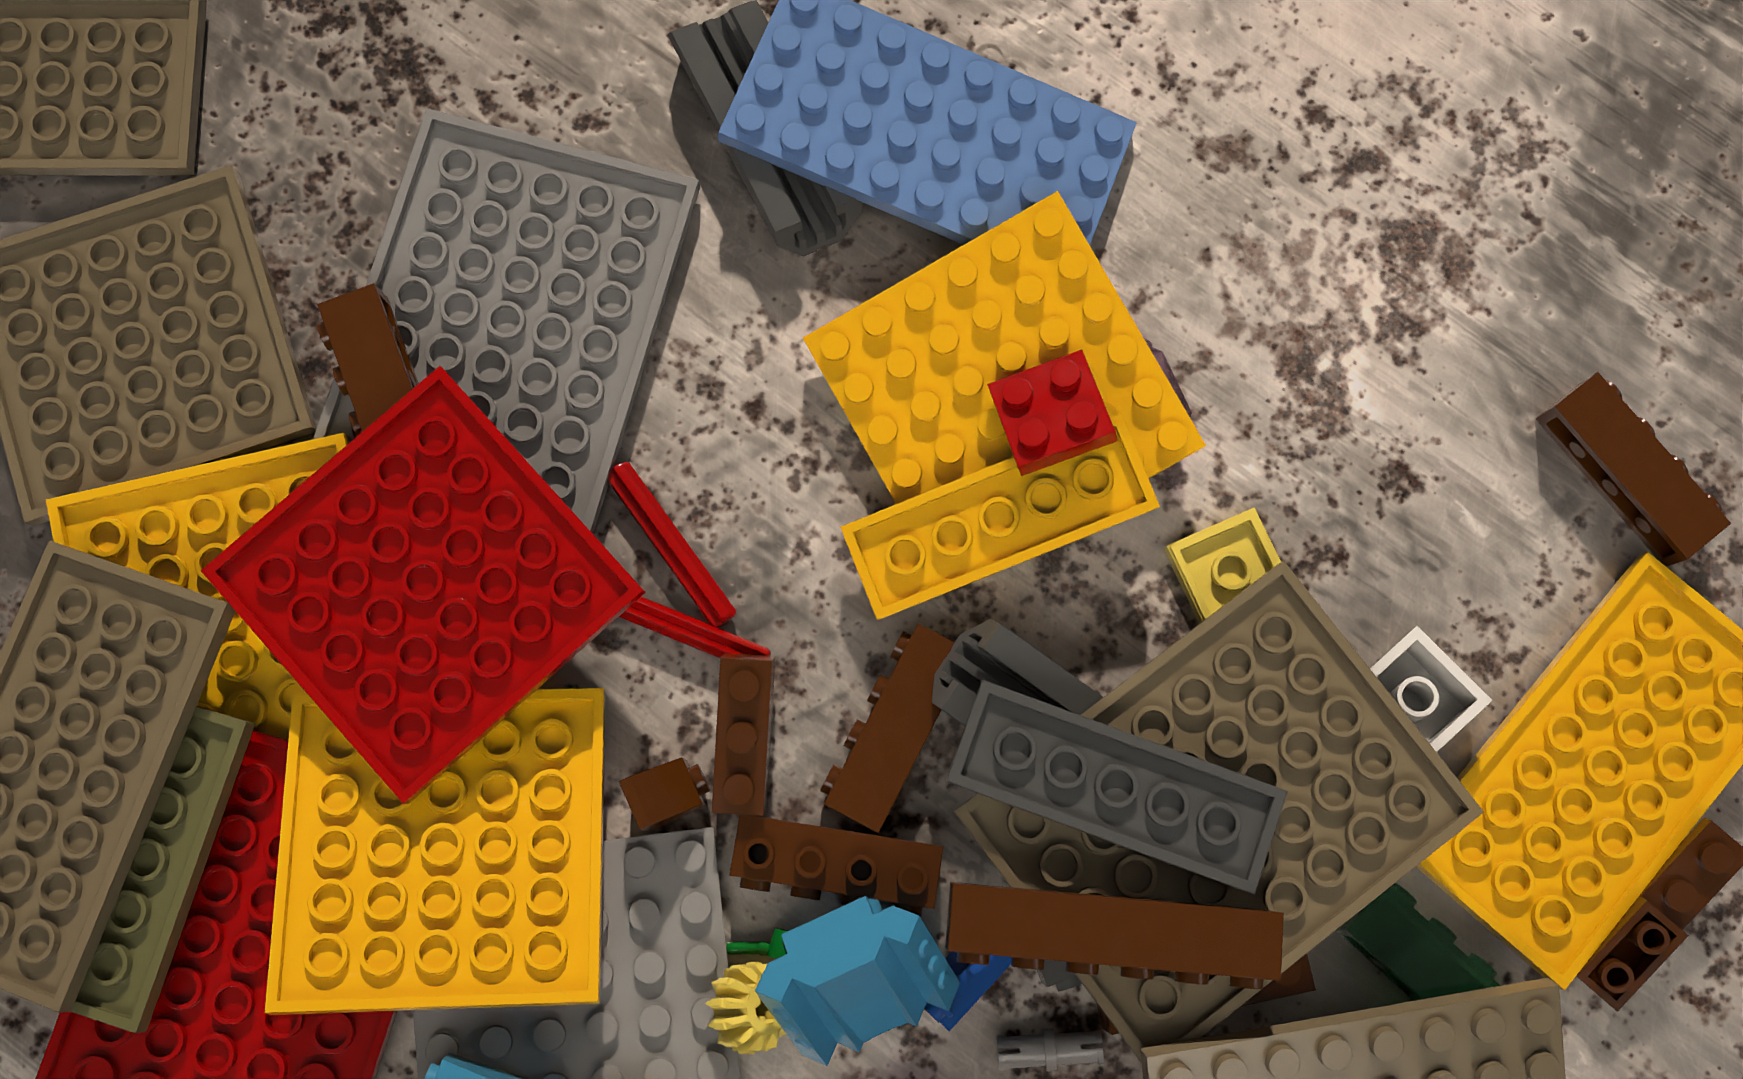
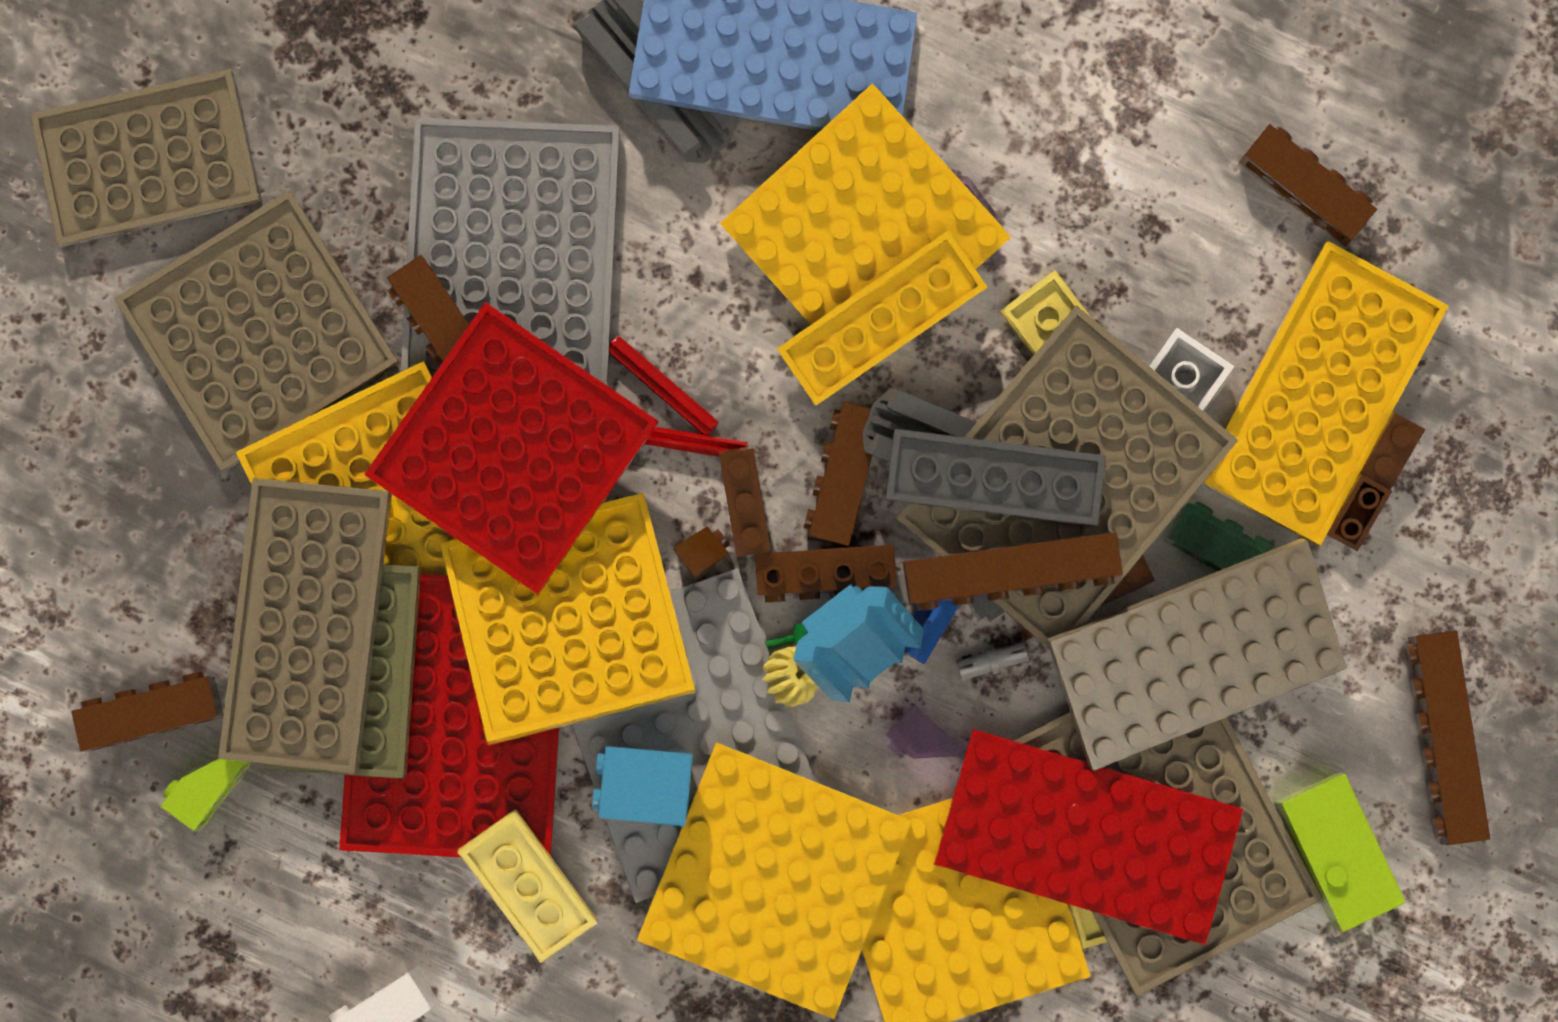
camera: 10 degrees left, 5 degrees up
red plate [987,350,1118,476] -> none

